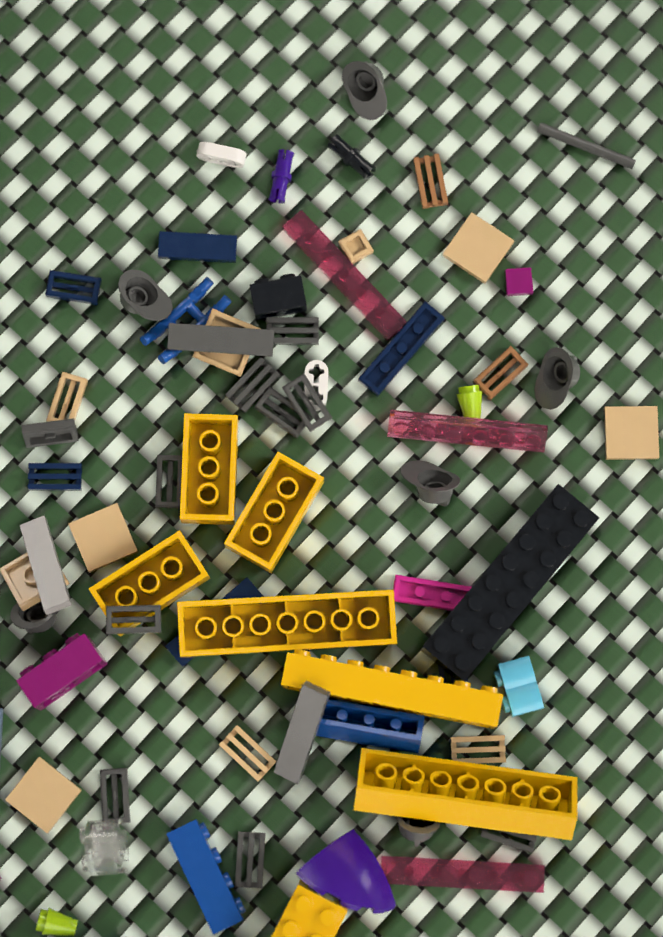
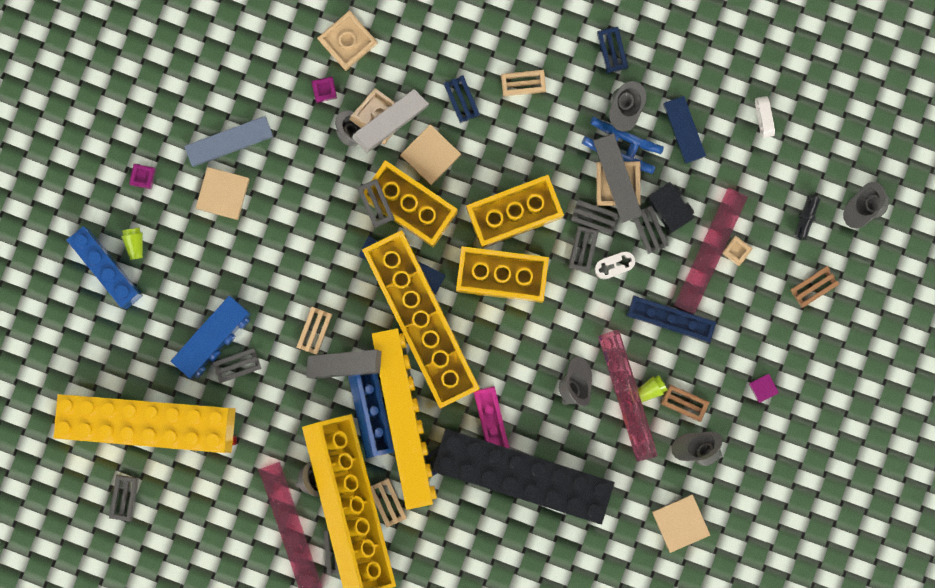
camera: 70 degrees right, 5 degrees up
magenta brick [16,633,108,711] -> none
dark grey tile [21,418,79,448] -> none
clear brick [80,818,129,876] -> none
dark grey tile [100,768,131,825] -> none
dark grey tile [155,455,182,509] -> none
dark purple pin [268,149,294,204] -> none
dark grey tile [282,373,332,432] -> none
dark purple brick [295,829,396,914] -> none
tan tile [442,212,514,284] -> none
medium azure brick [494,656,544,717] -> none
dark grey bar [537,122,636,169] -> none

